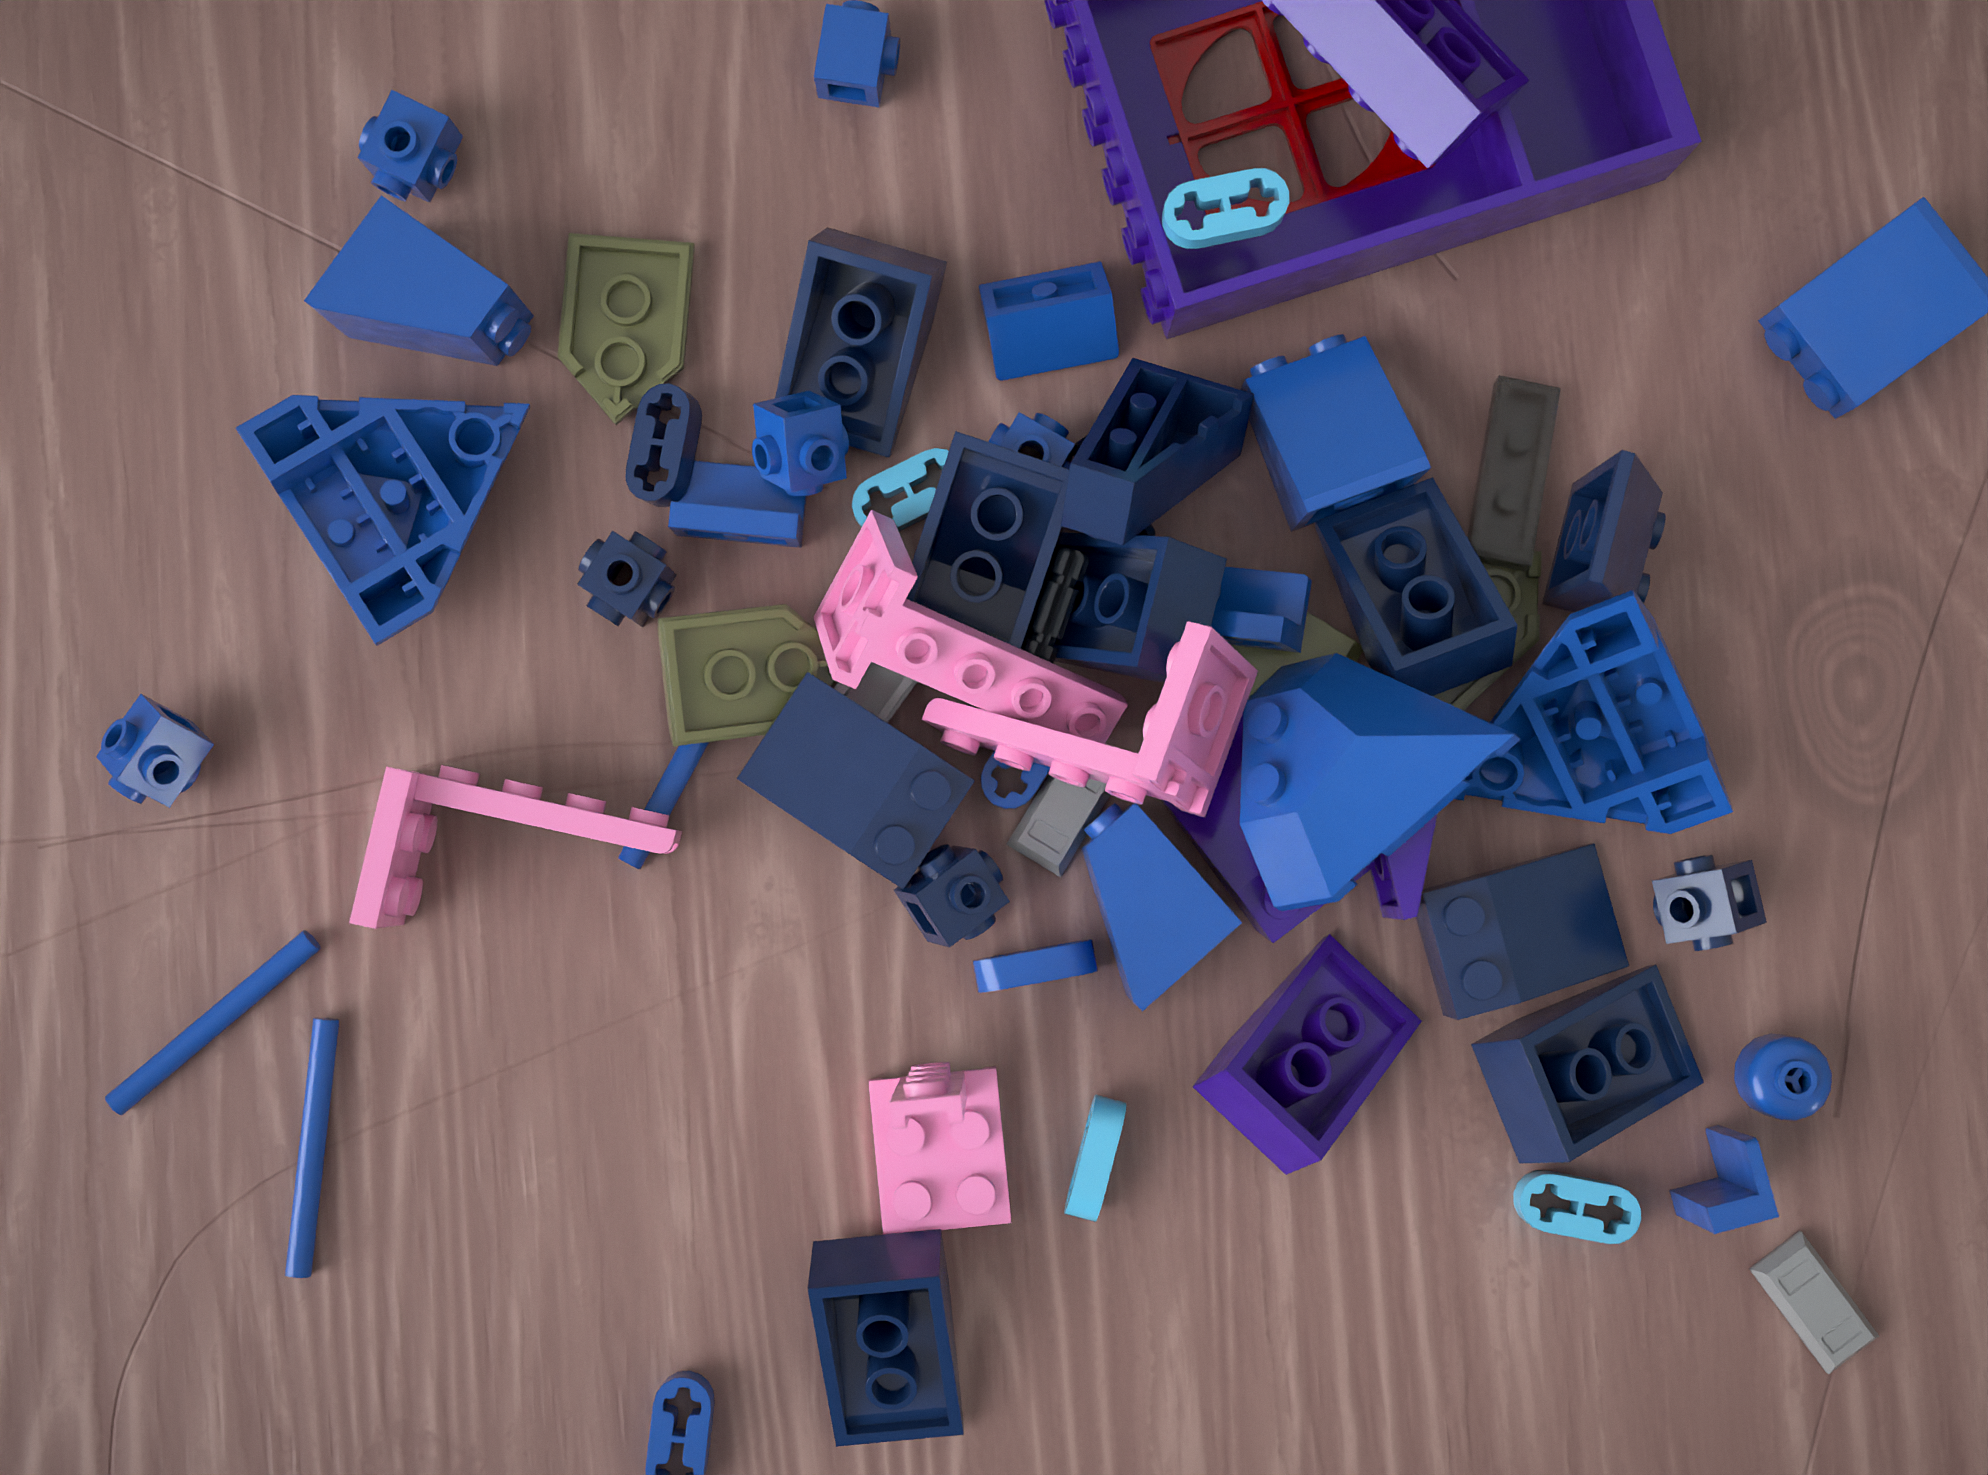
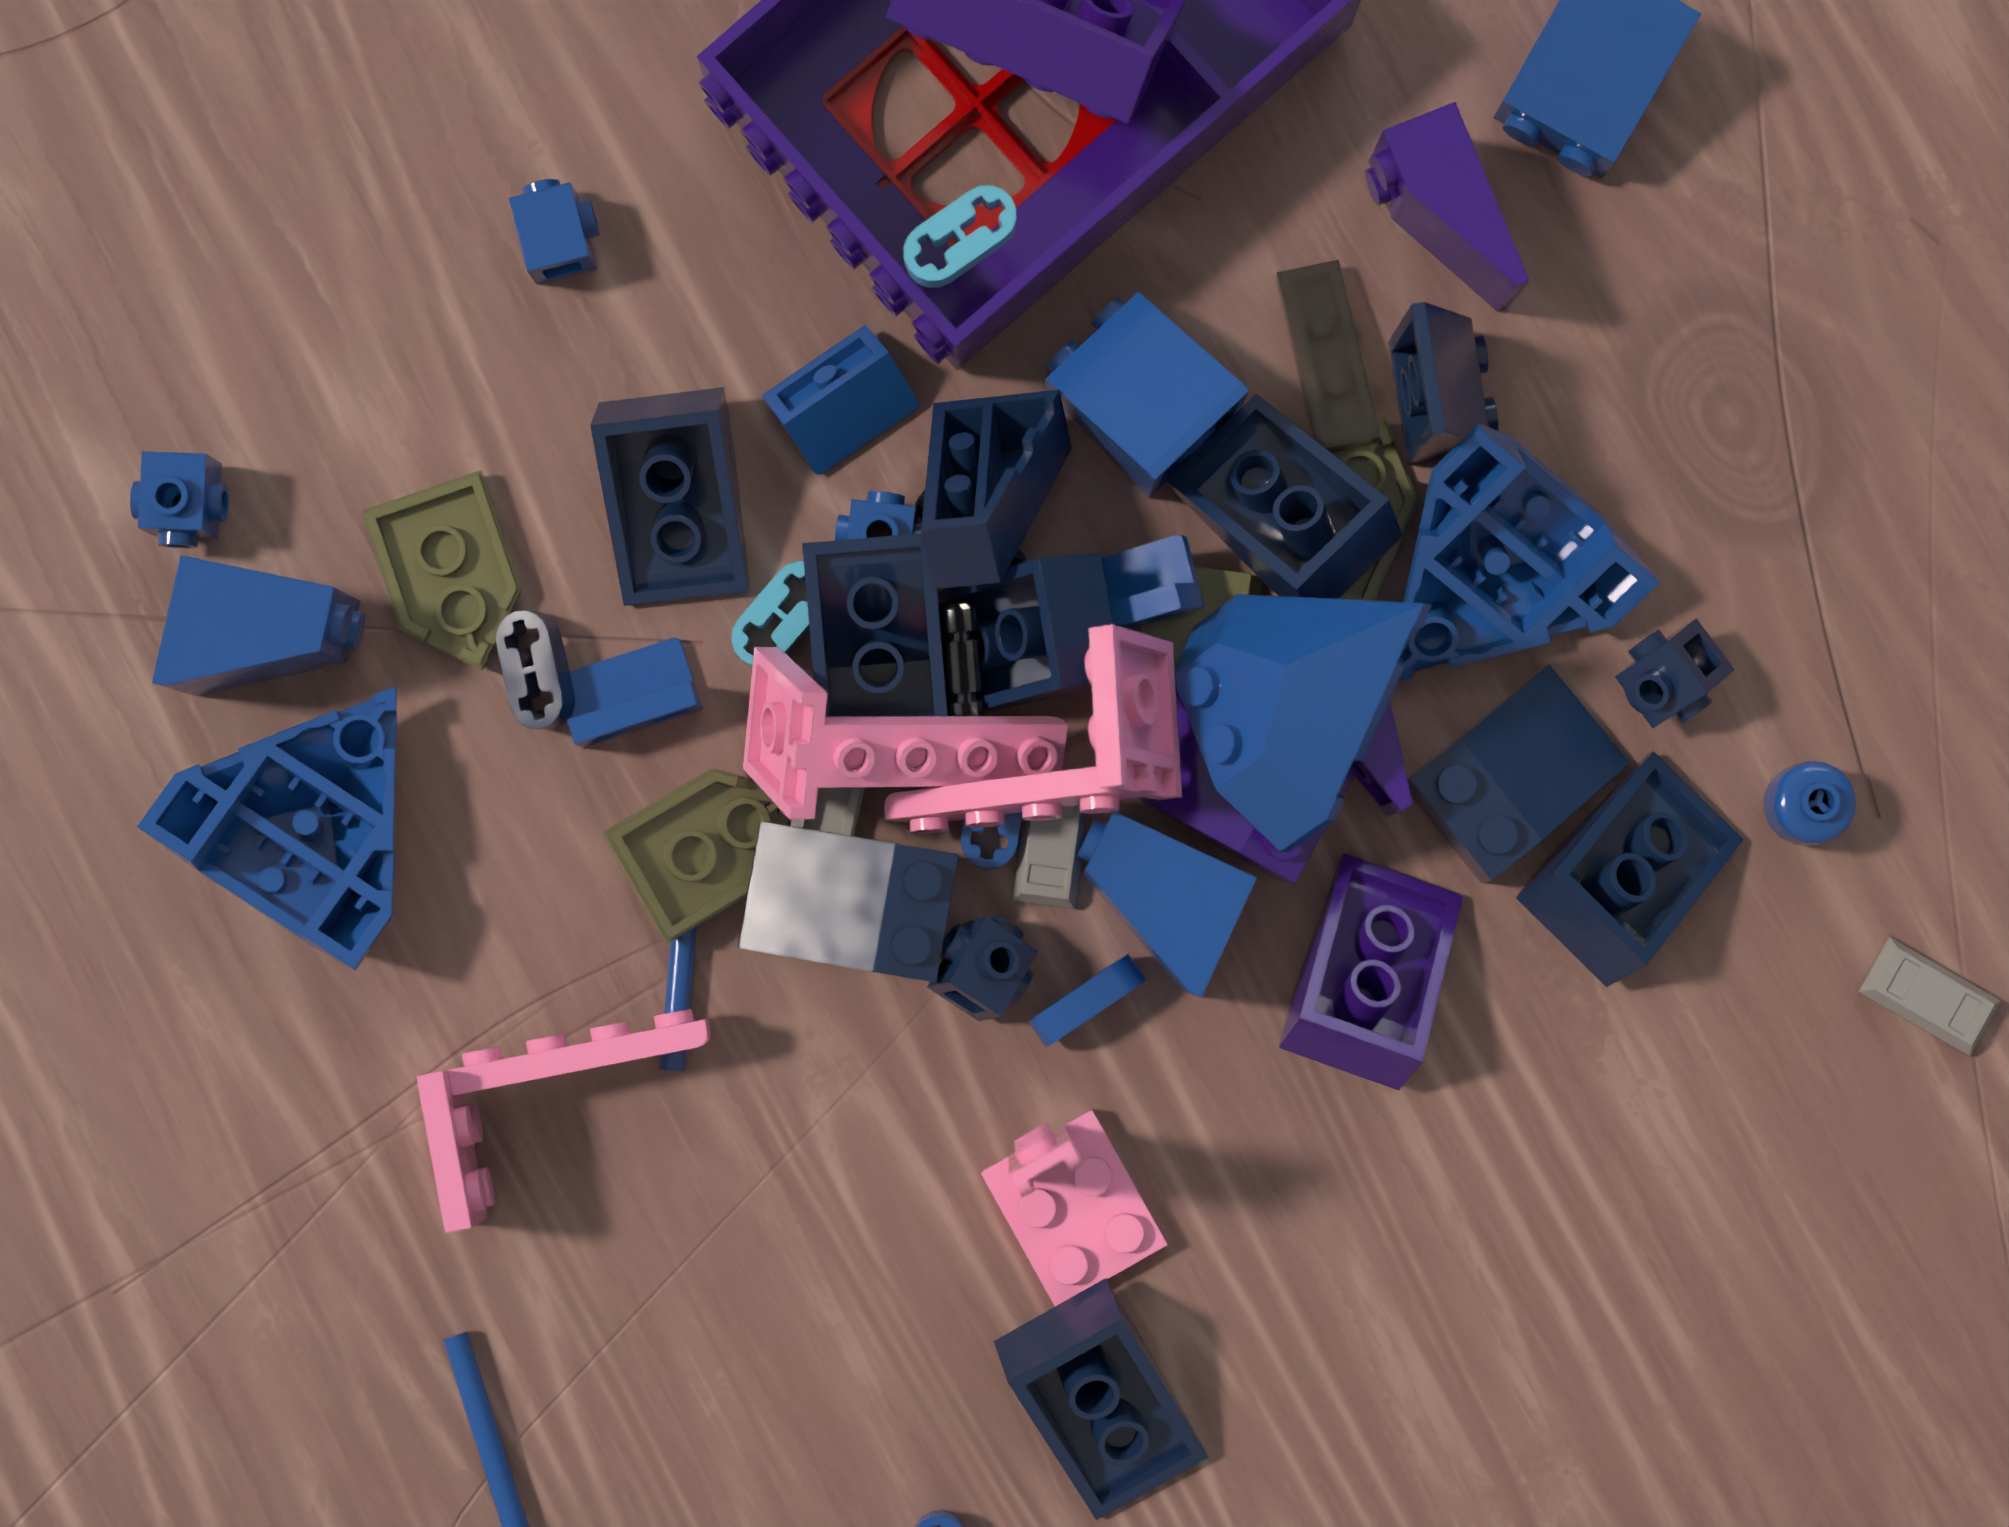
camera: 25 degrees left, 0 degrees up
blue brick [96,694,214,808] -> none
blue bar [105,930,321,1115] -> none
dark blue brick [577,530,677,627] -> none
blue brick [752,391,849,496] -> none
medium azure beam [1064,1094,1127,1222] -> none
medium azure beam [1513,1170,1641,1244] -> none
blue panel [1669,1125,1779,1234] -> none
none -> dark purple slope [1365,102,1529,311]

